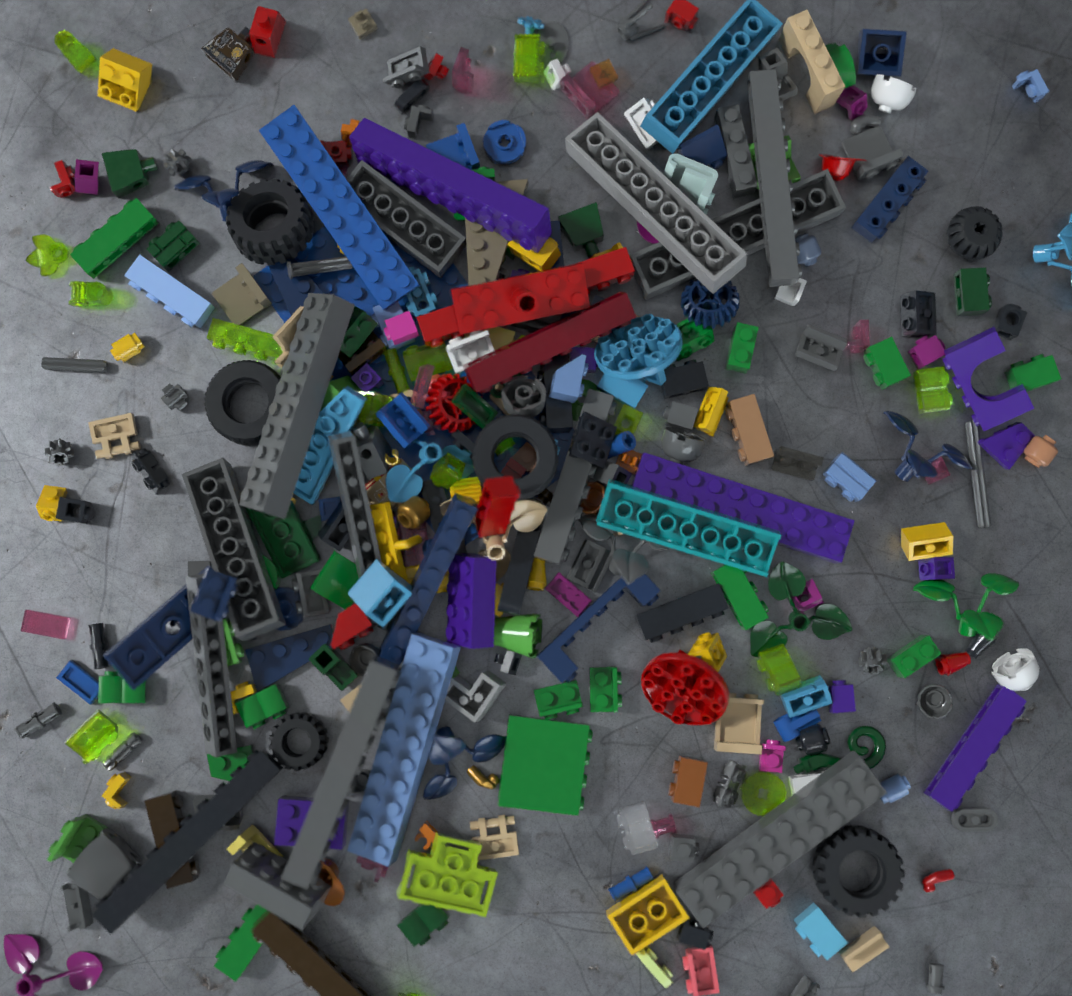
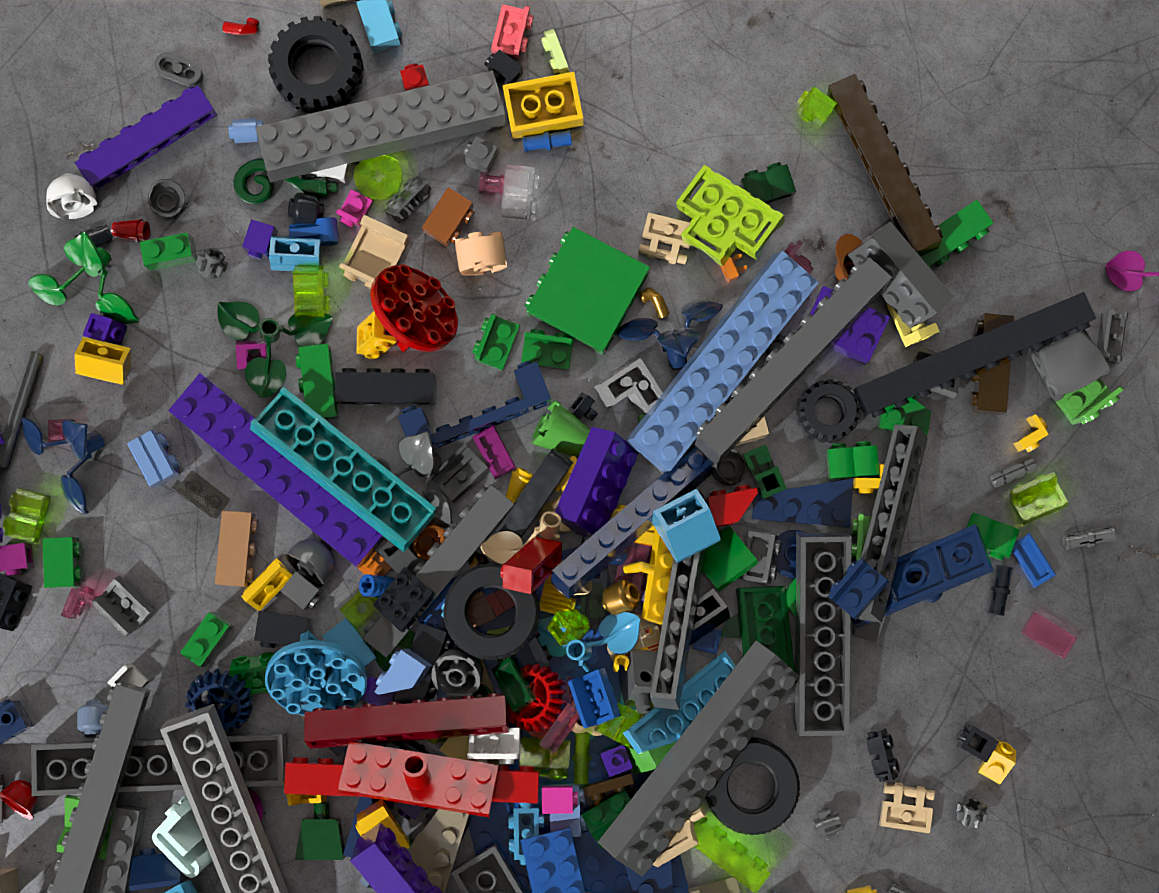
camera: 155 degrees left, 0 degrees up
none -> light nougat brick [455,232,507,276]

